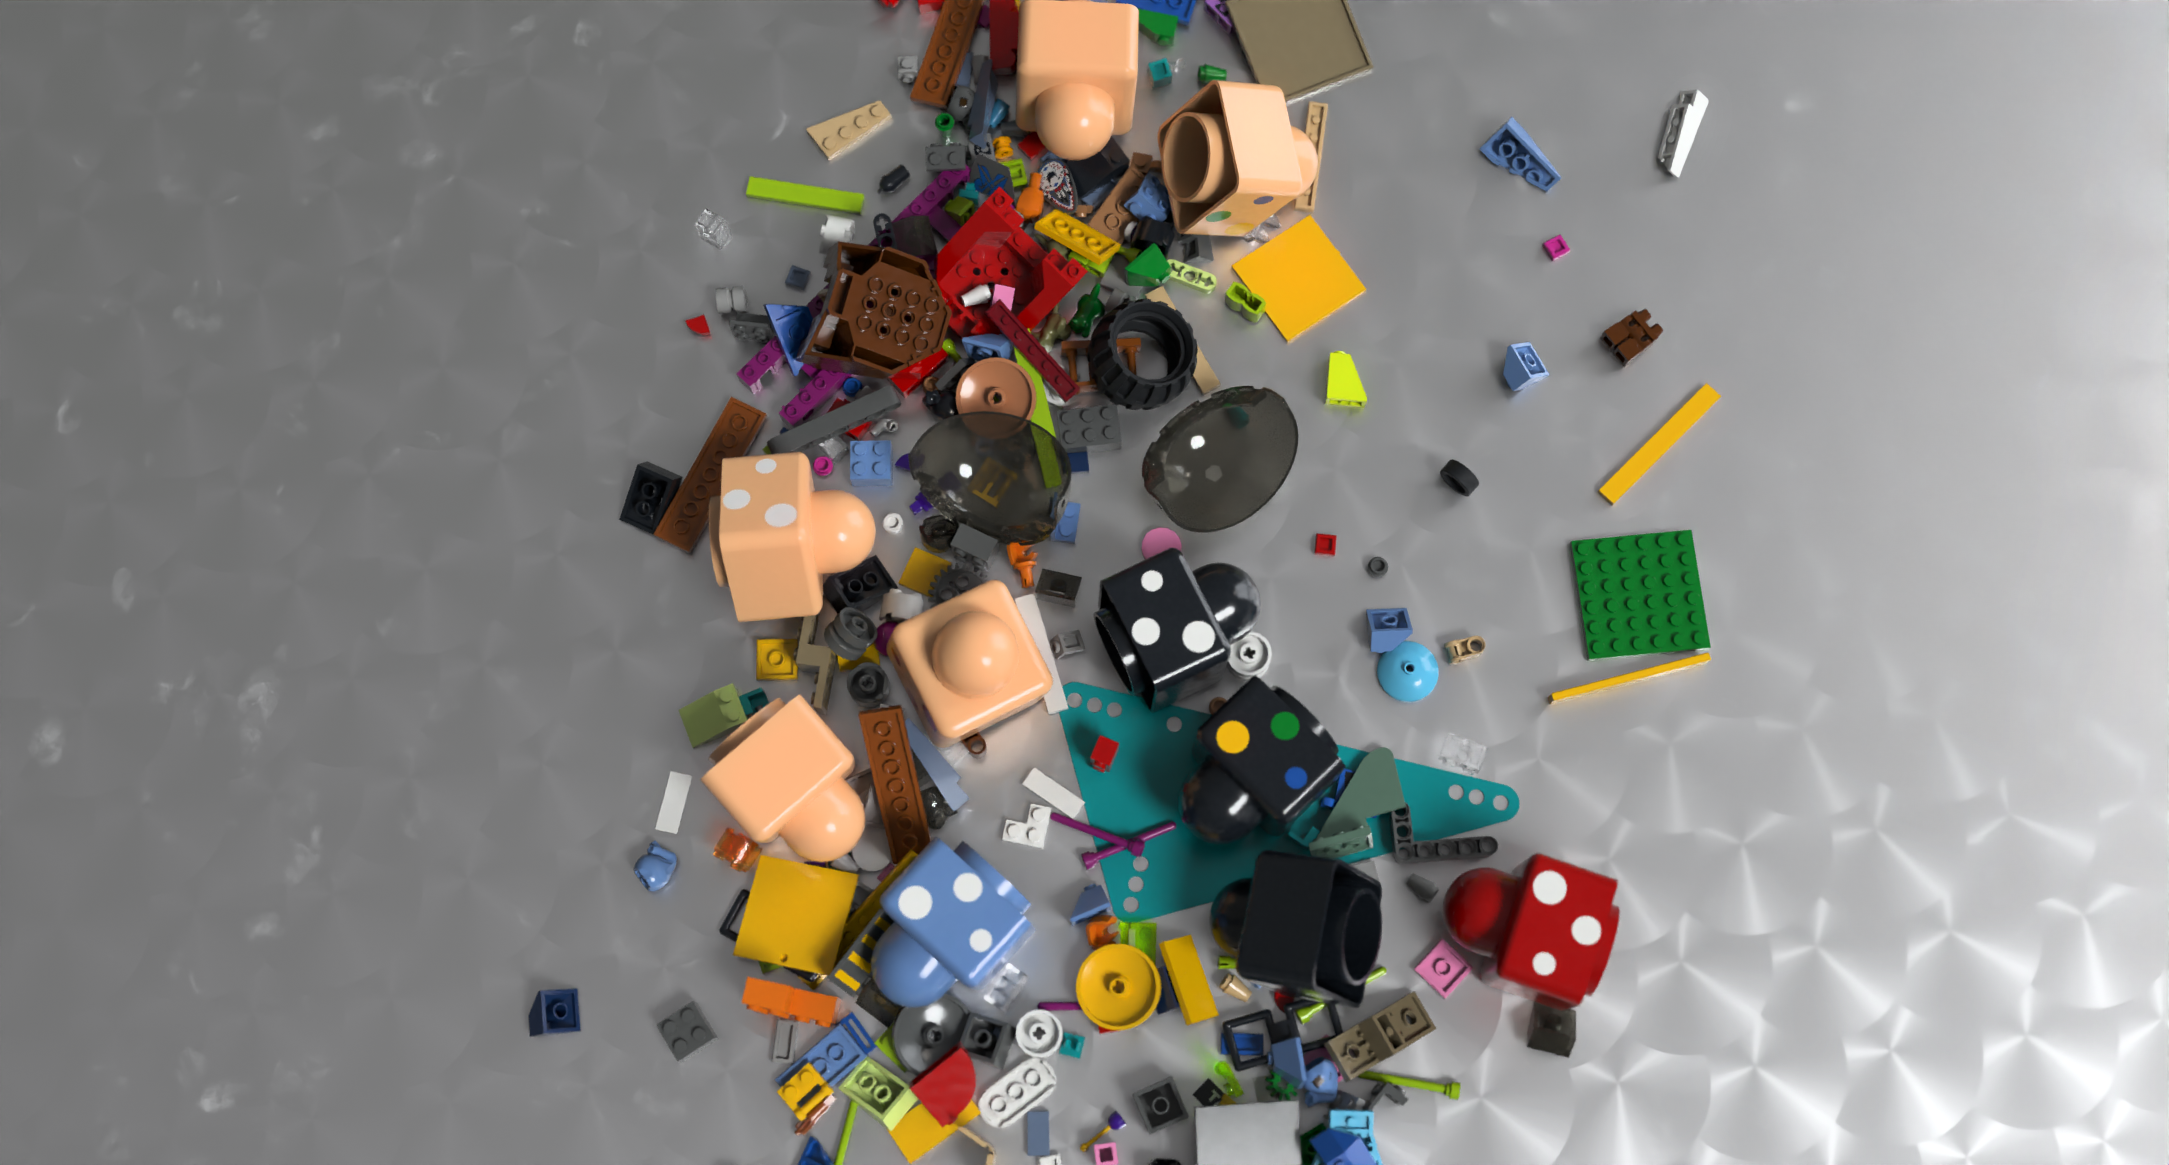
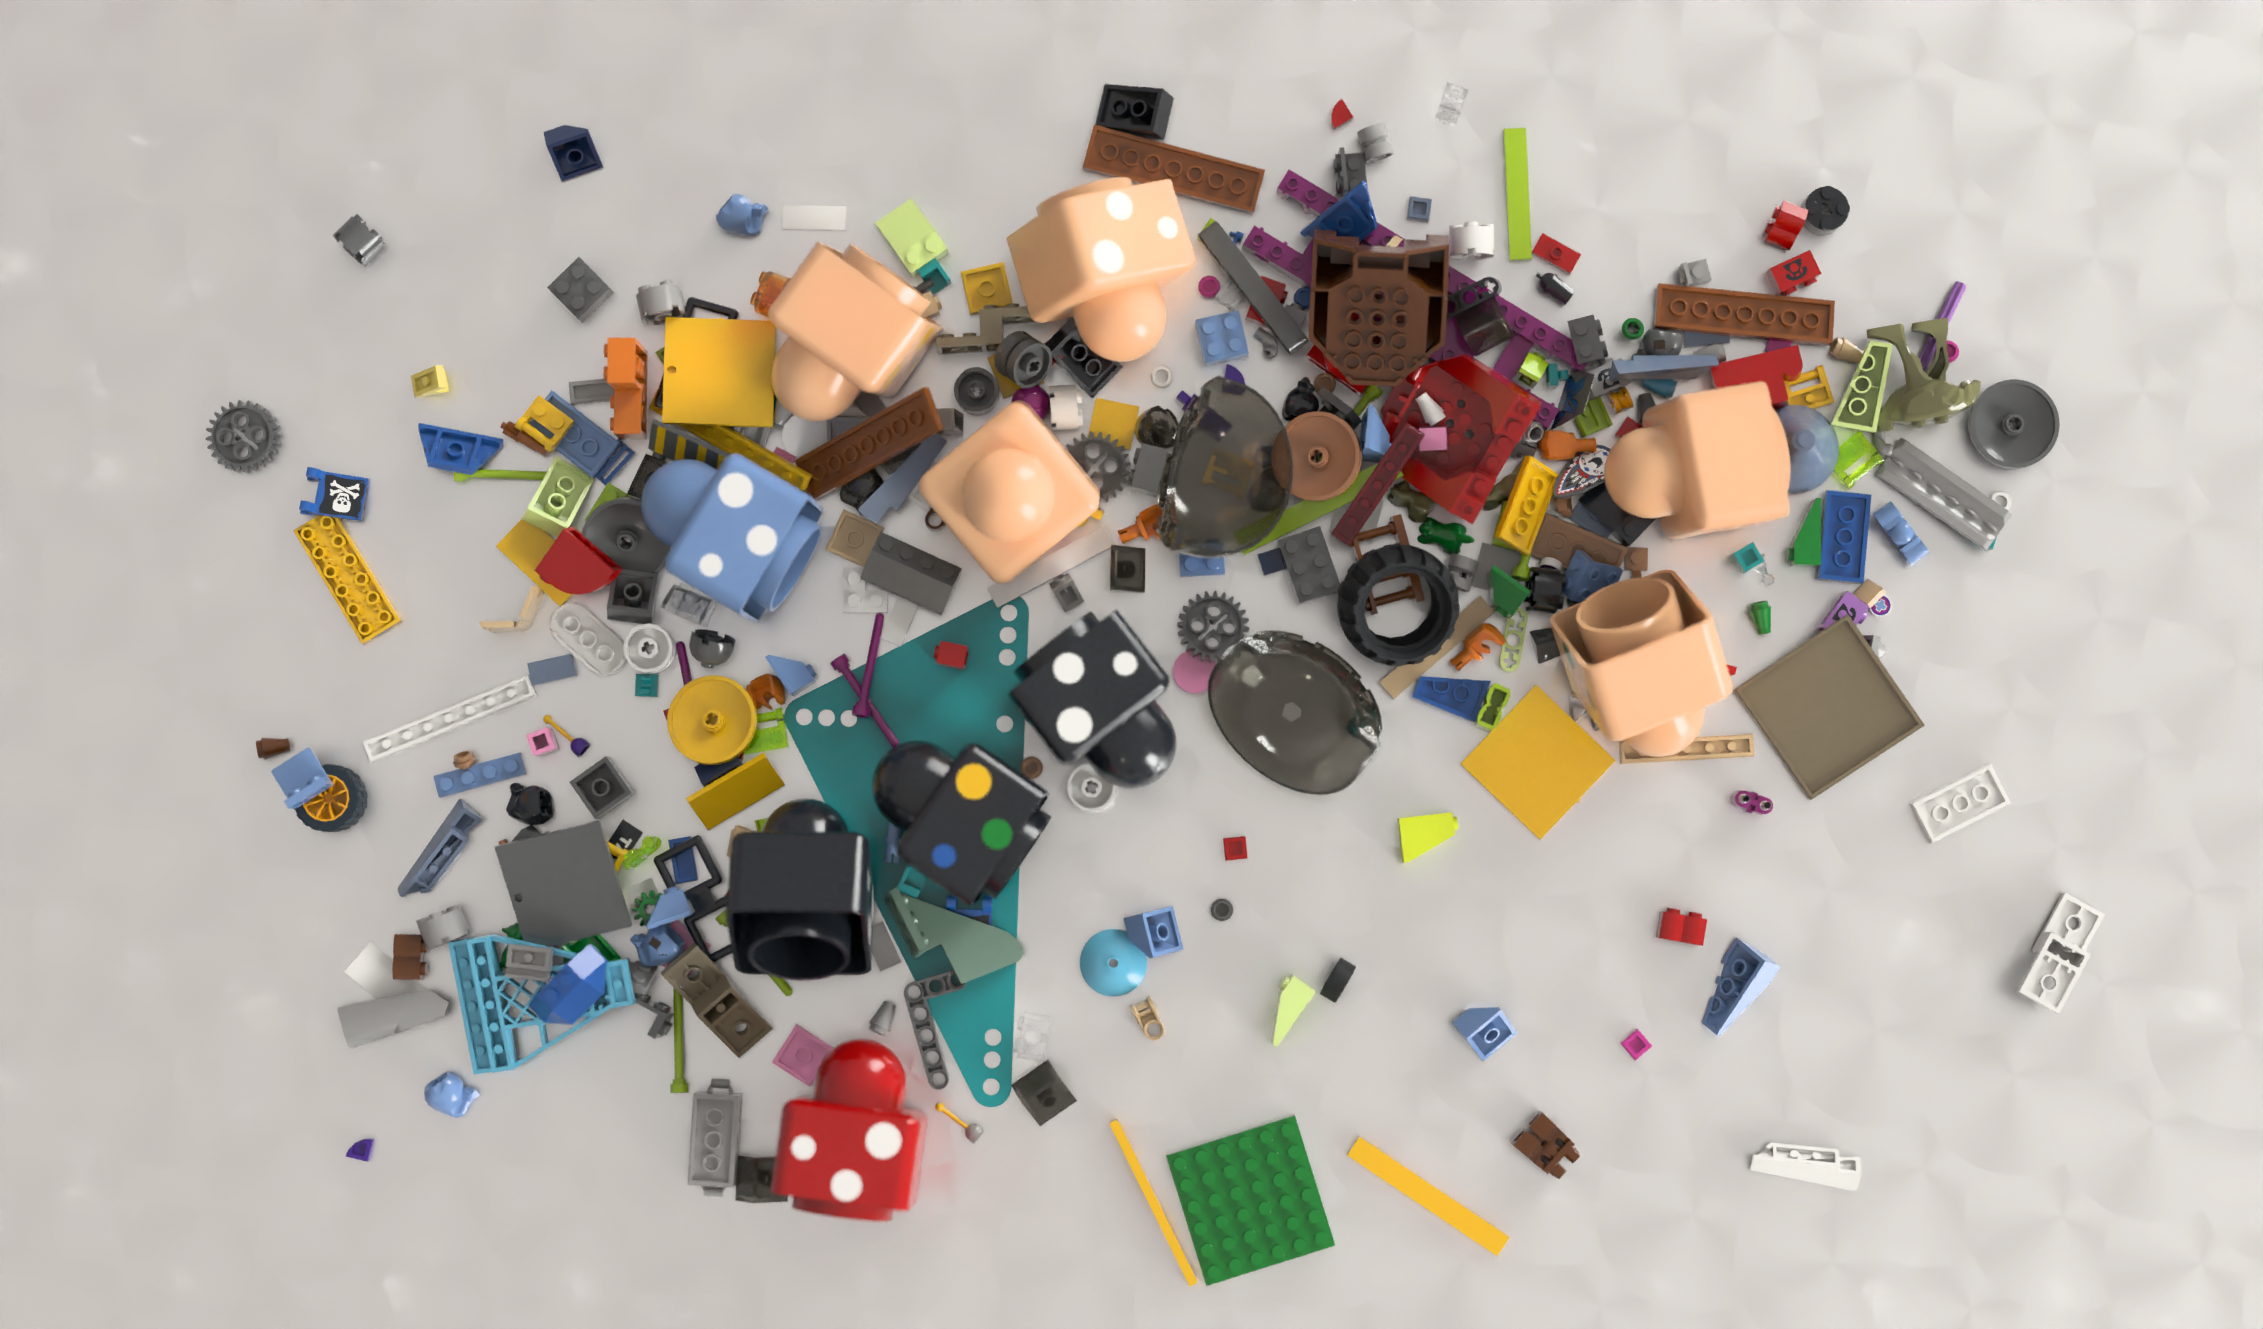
camera: 75 degrees right, 10 degrees up
tan wing [806,100,892,160] -> none
none -> light grey brick [636,280,685,325]
none -> light grey container [688,1079,742,1197]
none -> dark grey cylinder [689,629,736,668]
none -> tan tile [825,509,884,567]
none -> dark grey slope [860,532,962,615]
none -> light blue pin [885,822,902,863]
none -> hinge [935,1103,985,1144]
none -> clear smoke slope [1011,1060,1077,1126]
none -> dark grey gear [1177,591,1250,663]
none -> yellowish green slope [1271,975,1316,1047]
none -> blue wing [1412,676,1491,723]
none -> orange piece [1450,623,1506,671]
none -> red plate [1532,233,1581,275]
none -> red brick [1656,908,1707,946]
none -> magenta piece [1730,790,1773,815]

